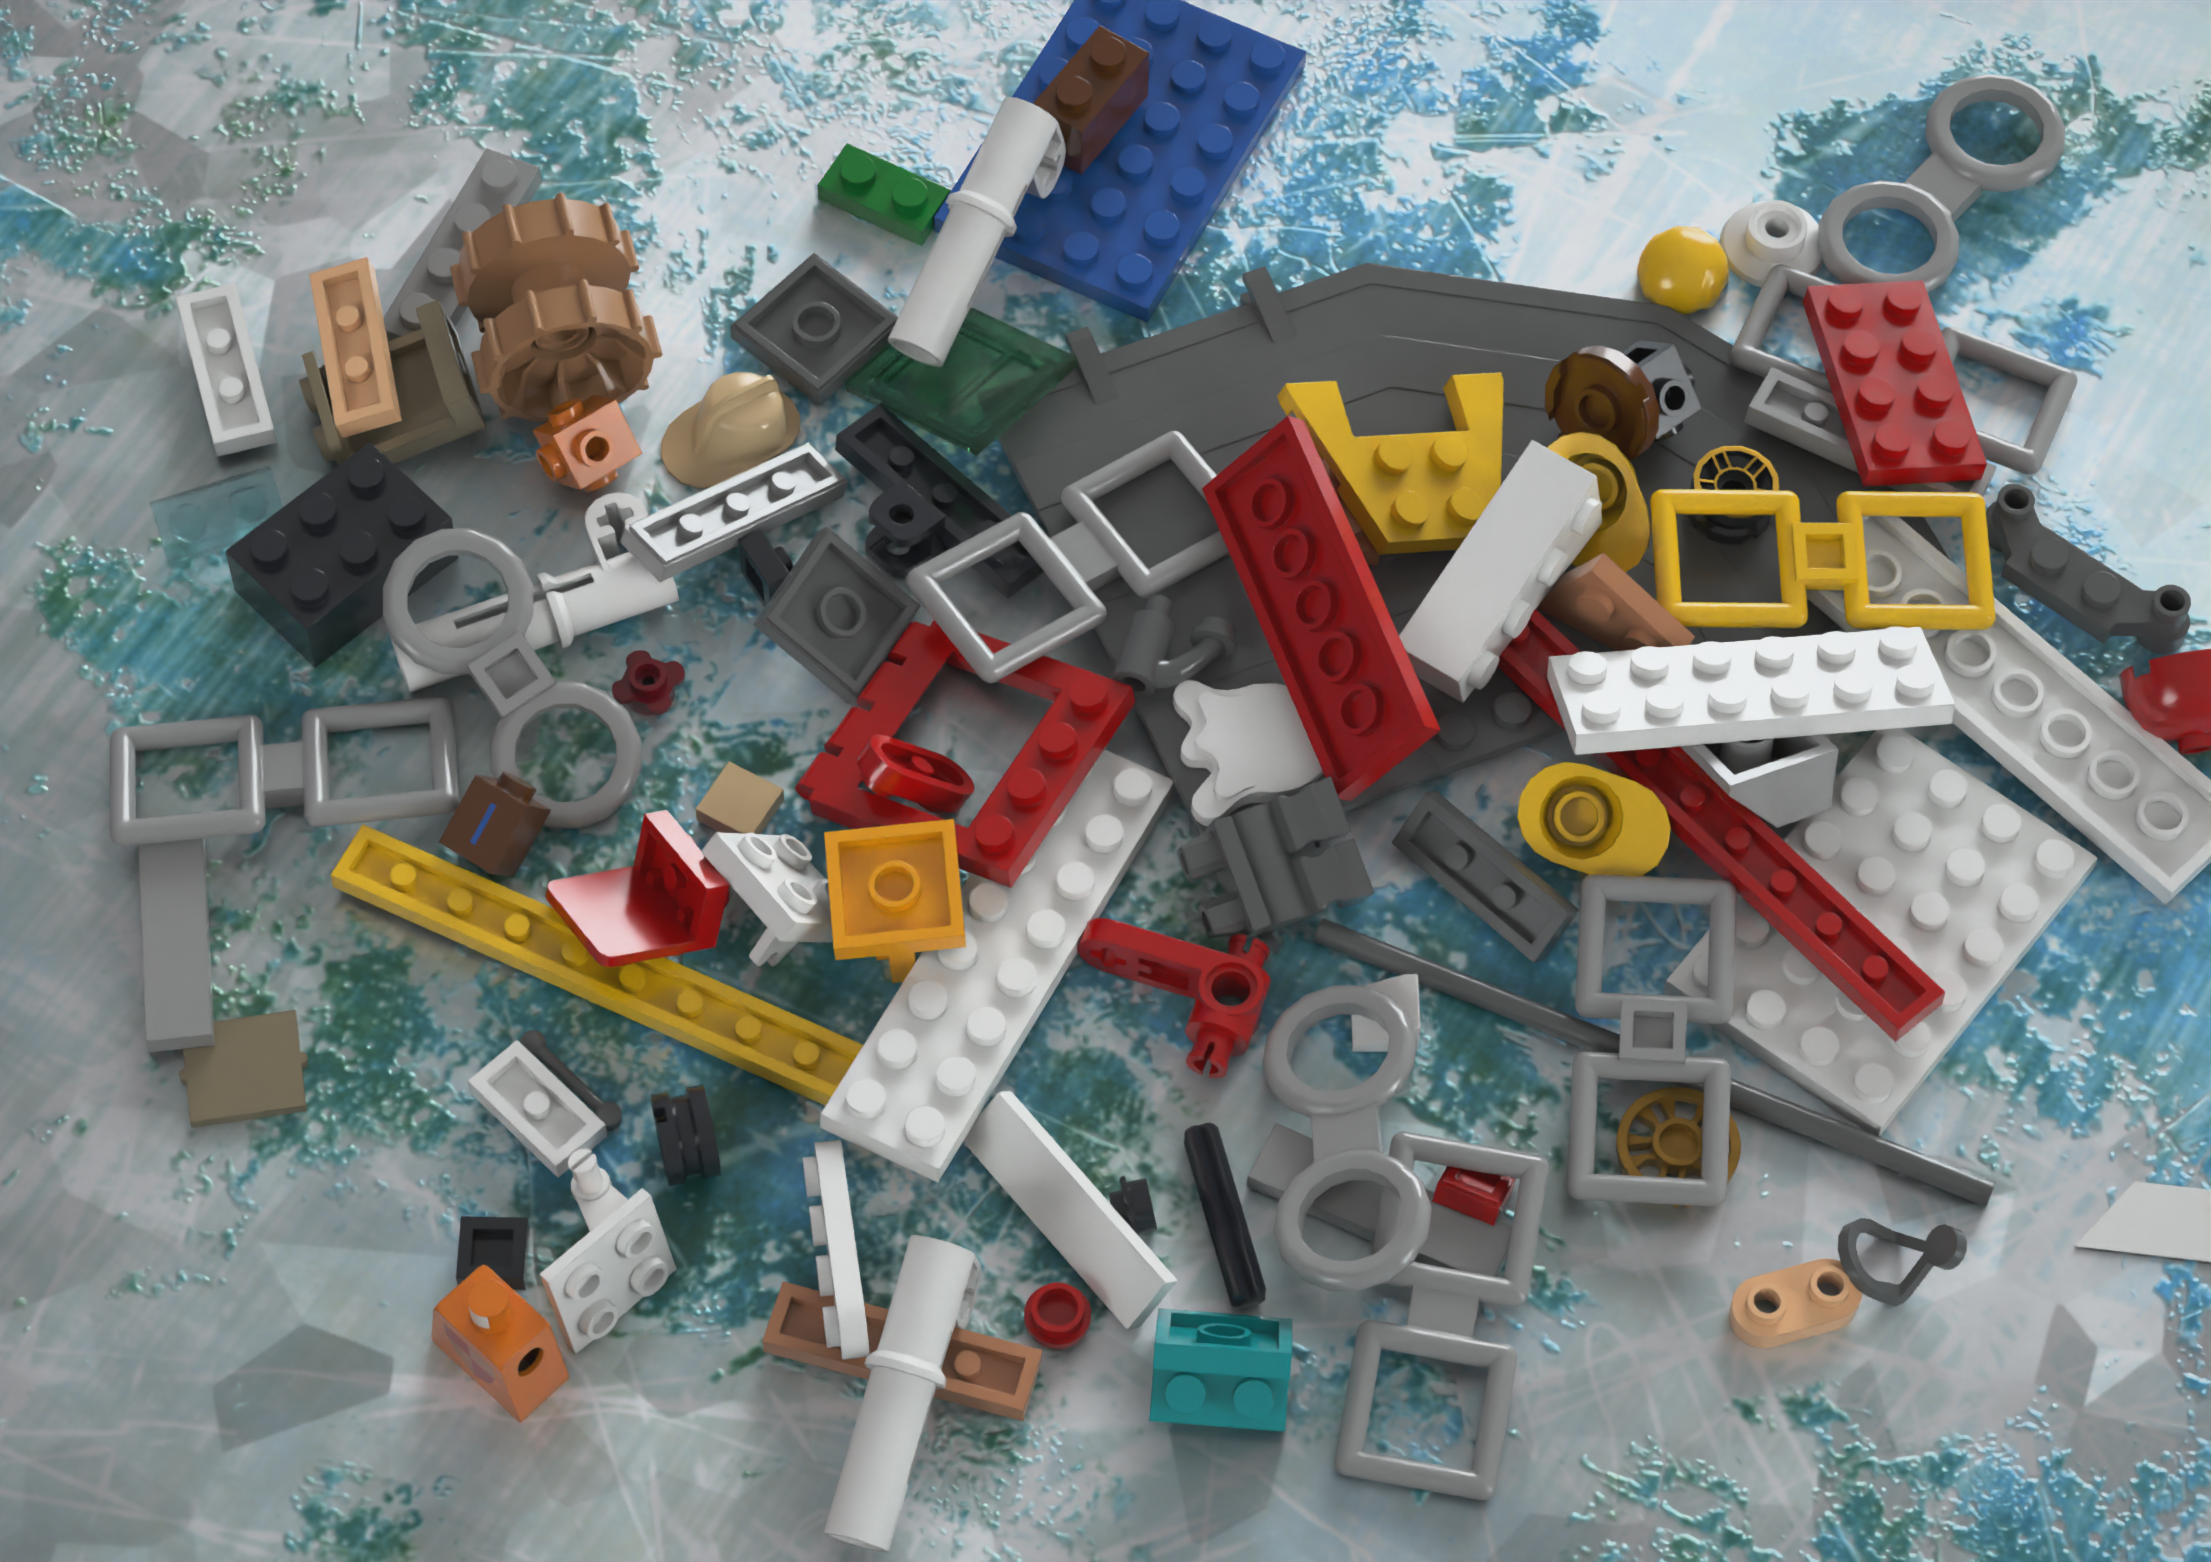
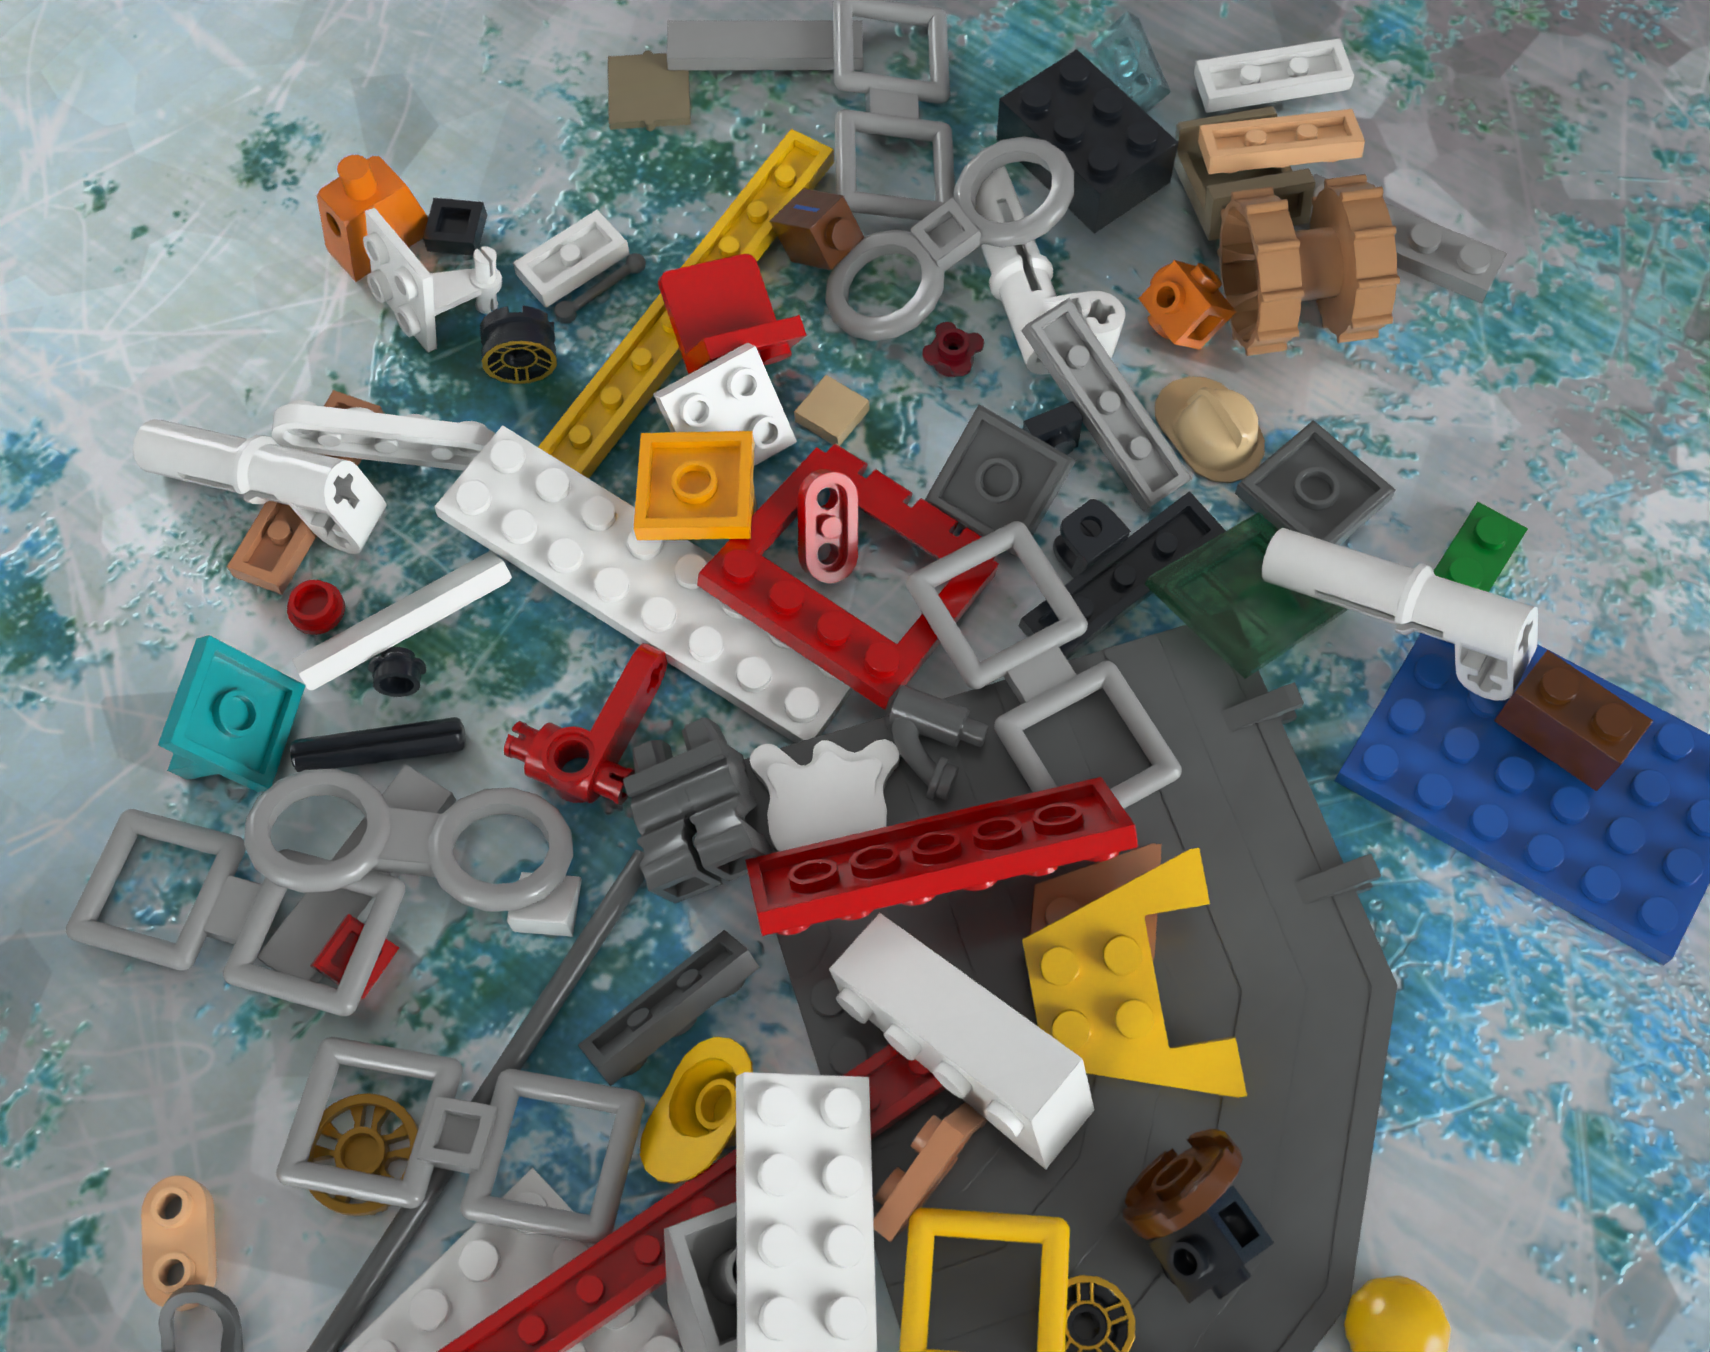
camera: 100 degrees right, 5 degrees up
yellow piece [1547,432,1652,573] -> none

